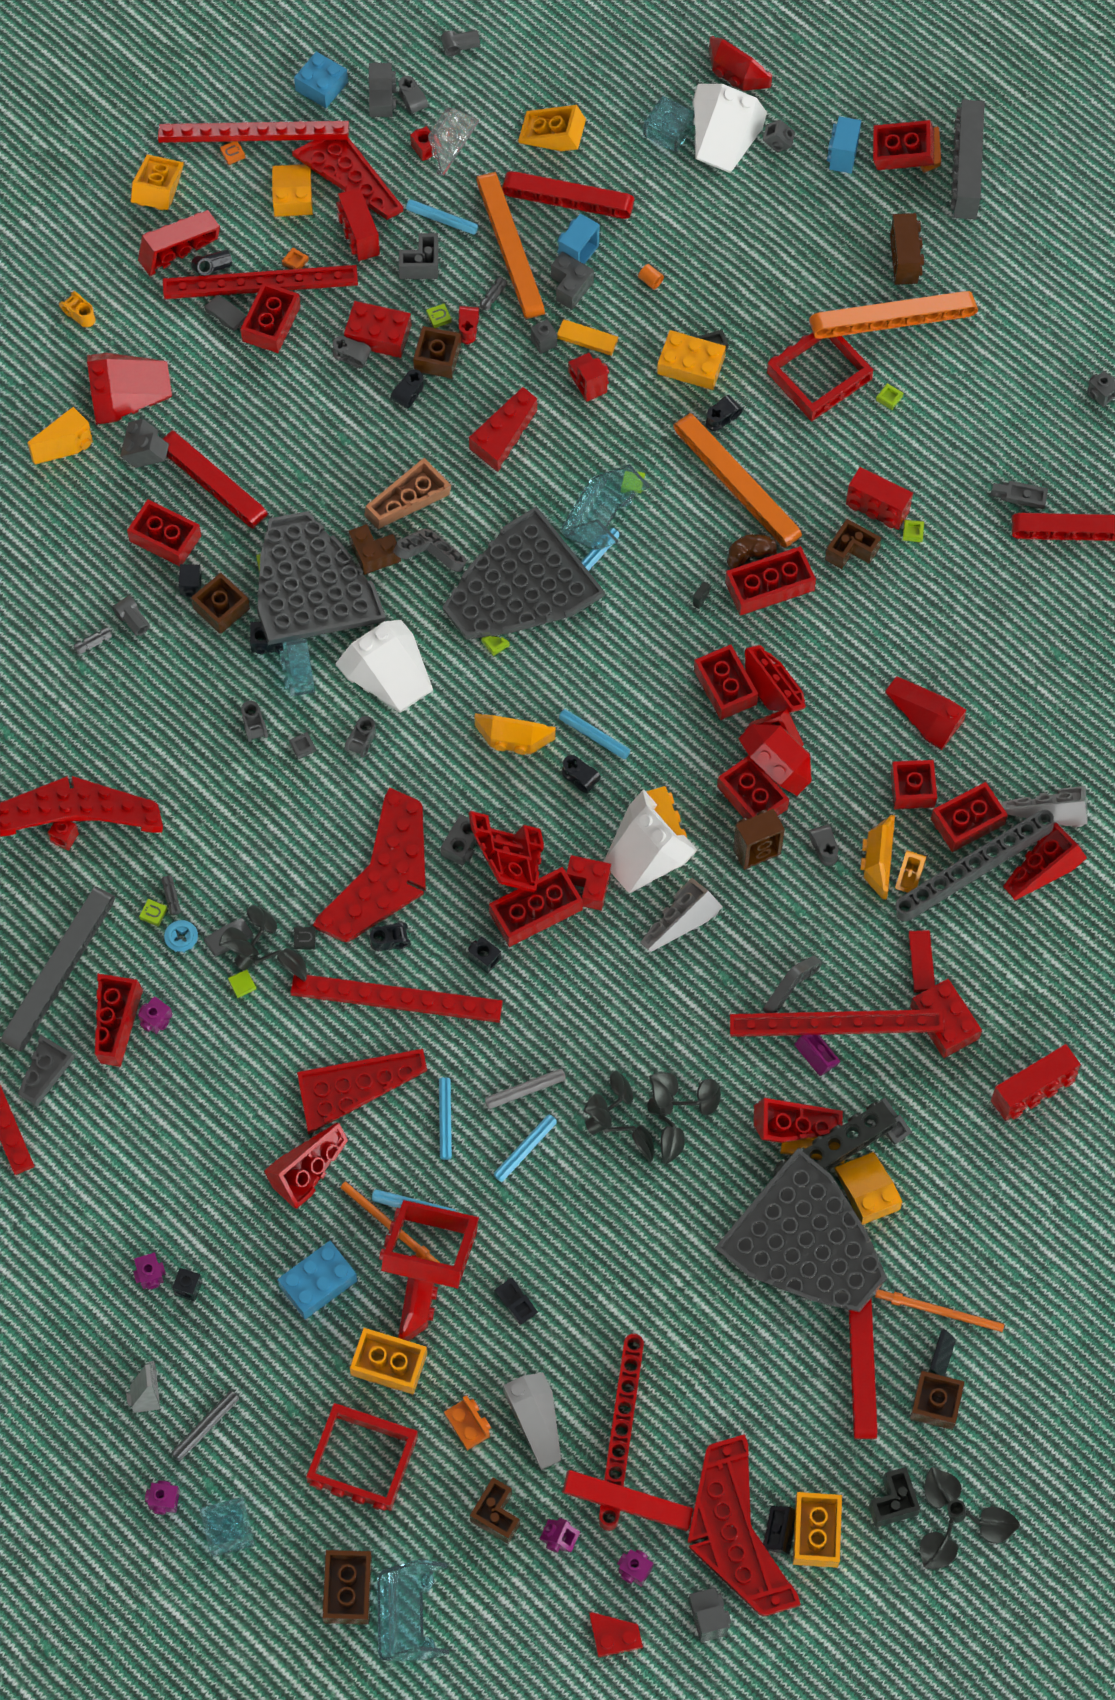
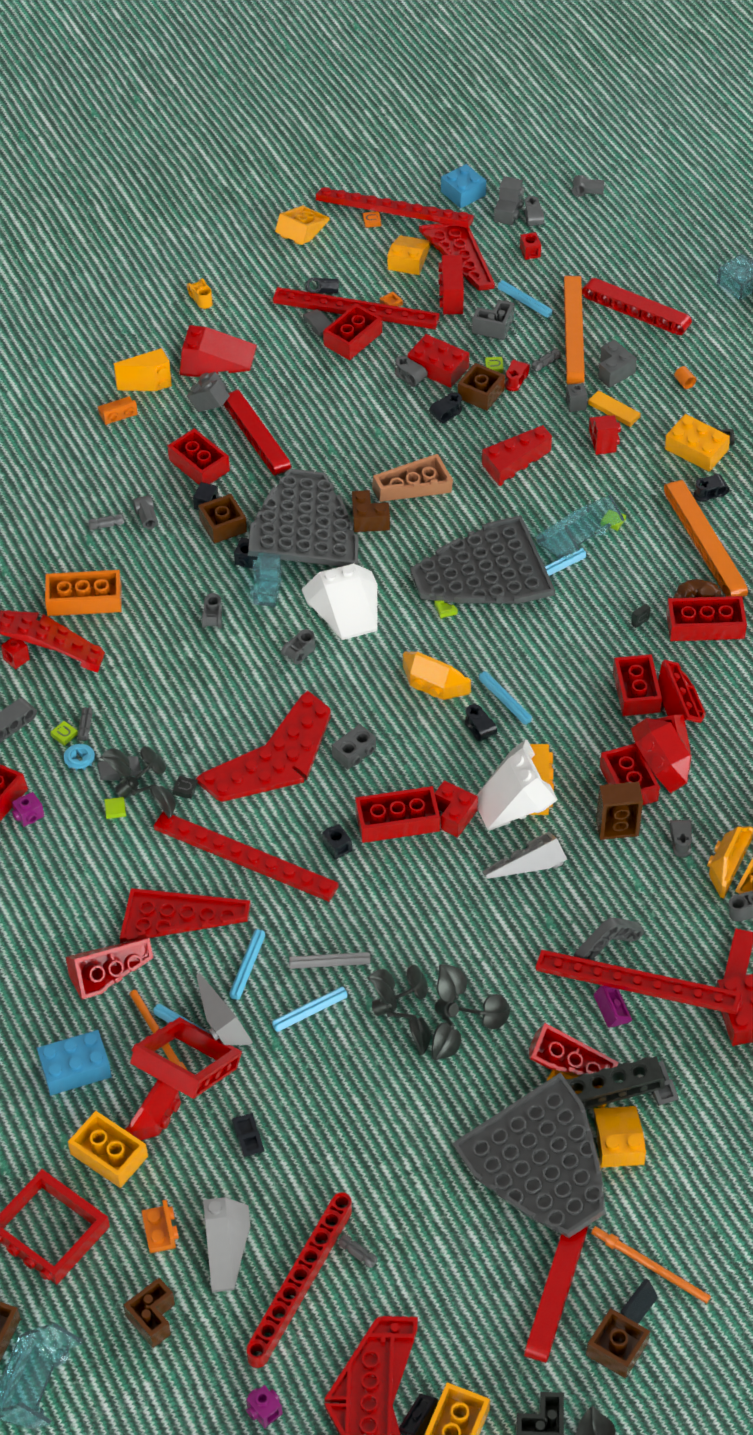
camera: 20 degrees right, 15 degrees down
red wedge [138,210,220,276] -> none
dark grey tile [289,732,316,759] -> none
black piece [370,922,411,951] -> none
dark grey beam [394,529,467,572] -> none
clear wing [428,107,479,176] -> none
red wedge [469,811,544,892] -> none
light orange slope [518,105,586,151] -> none
magenta brick [540,1518,580,1553] -> none
dark azure piece [557,214,600,264] -> none
red tile [562,1470,693,1531] -> none
none -> orange brick [45,570,122,616]
none -> orange bracket [97,396,138,425]
none -> light grey wedge [196,973,253,1045]
none -> dark grey axle [339,1234,378,1268]

